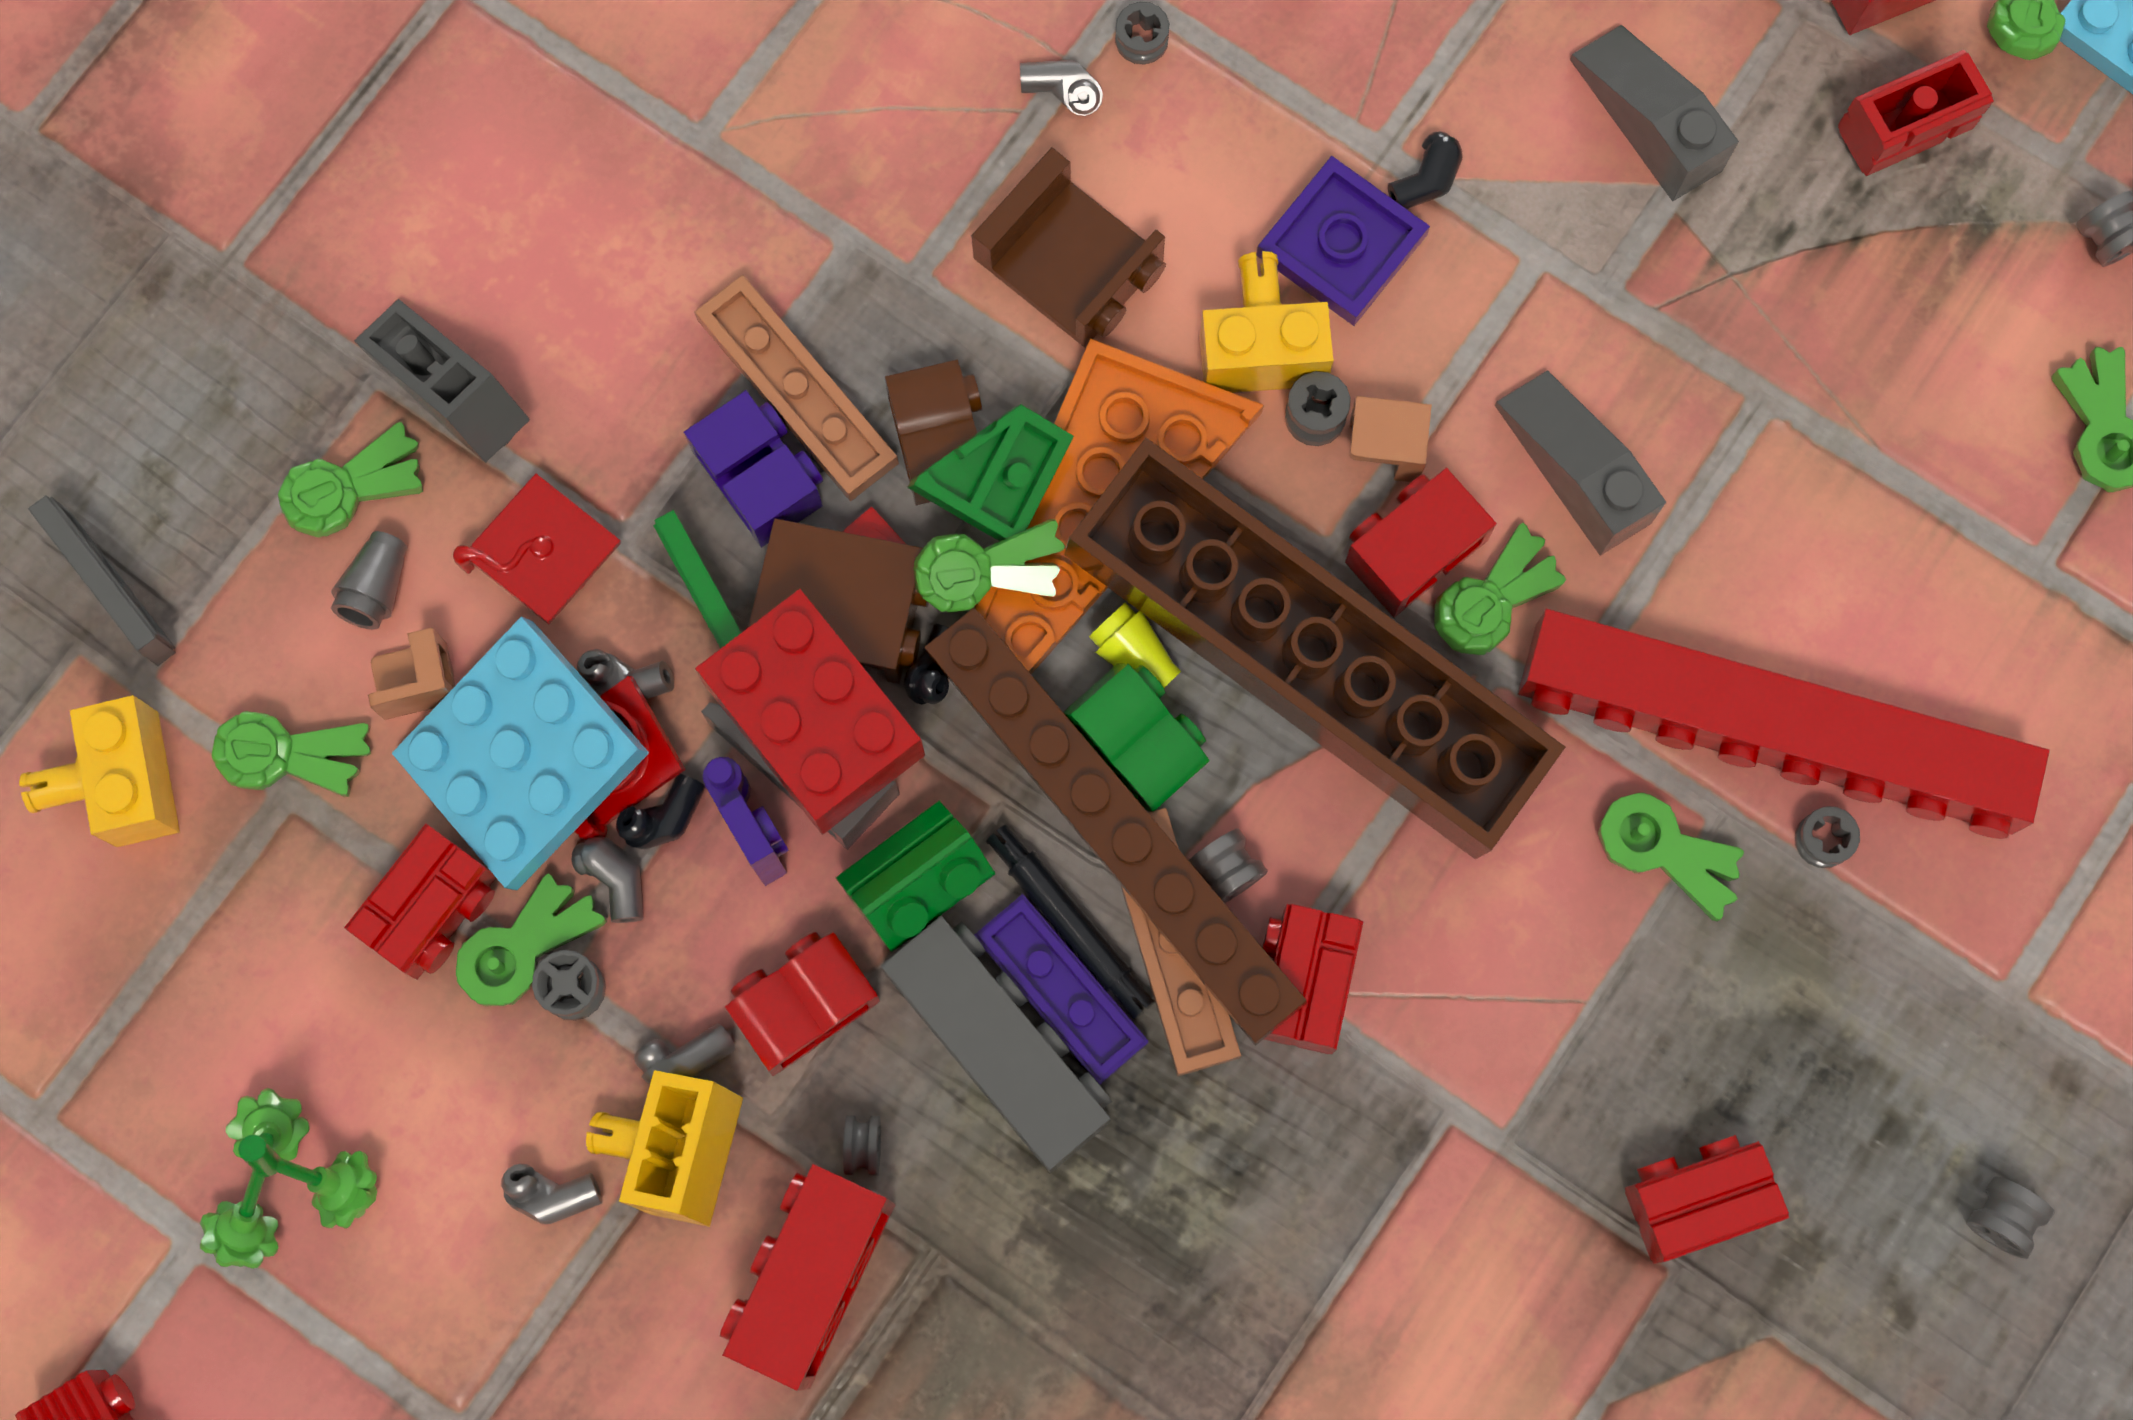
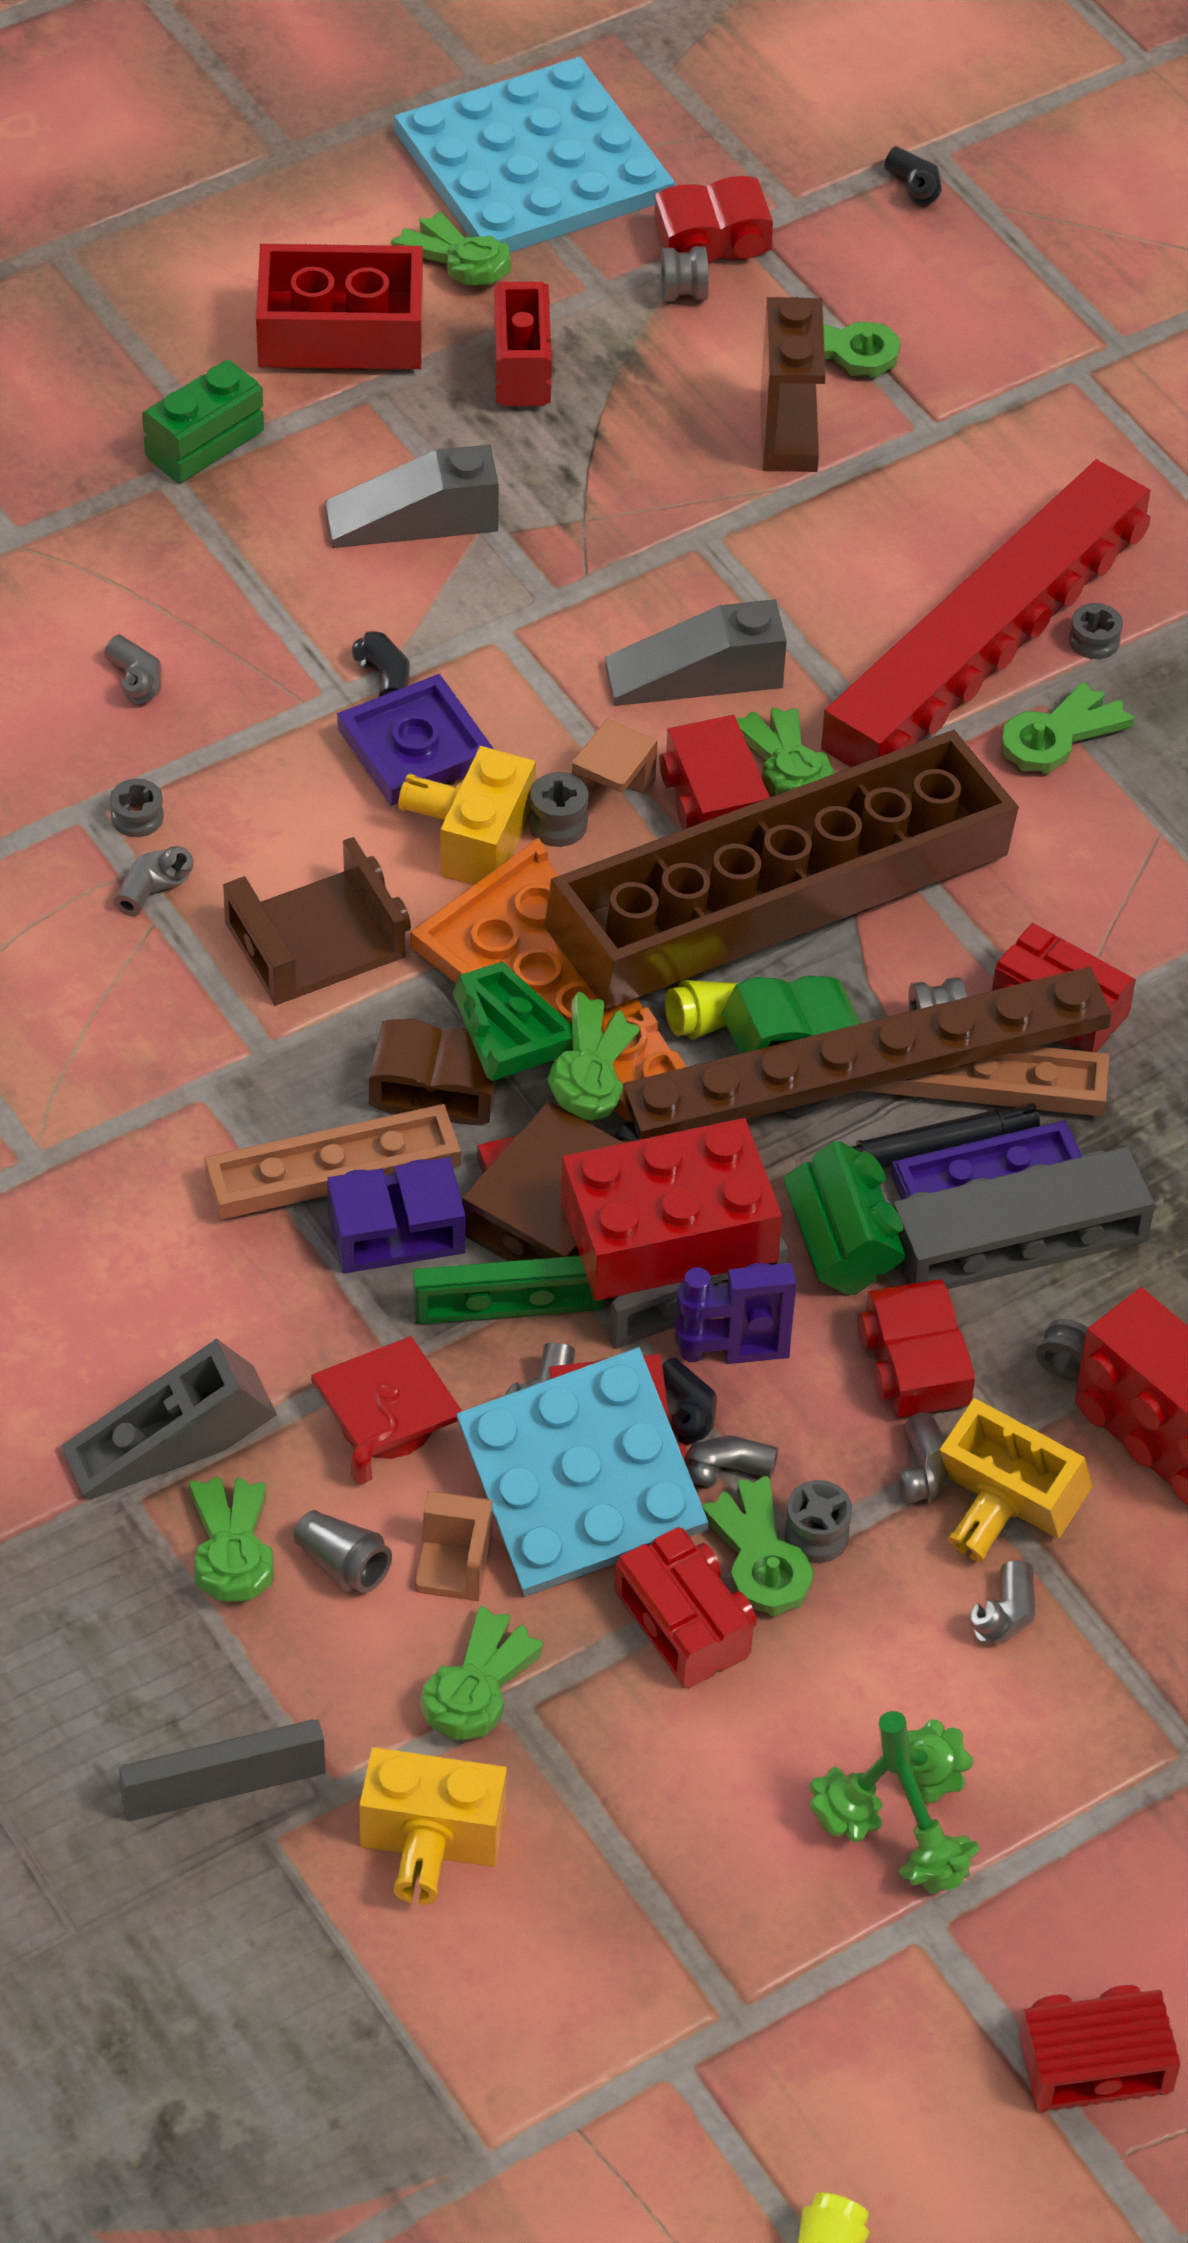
camera: 70 degrees left, 25 degrees down
none -> reddish brown panel [760,297,826,472]

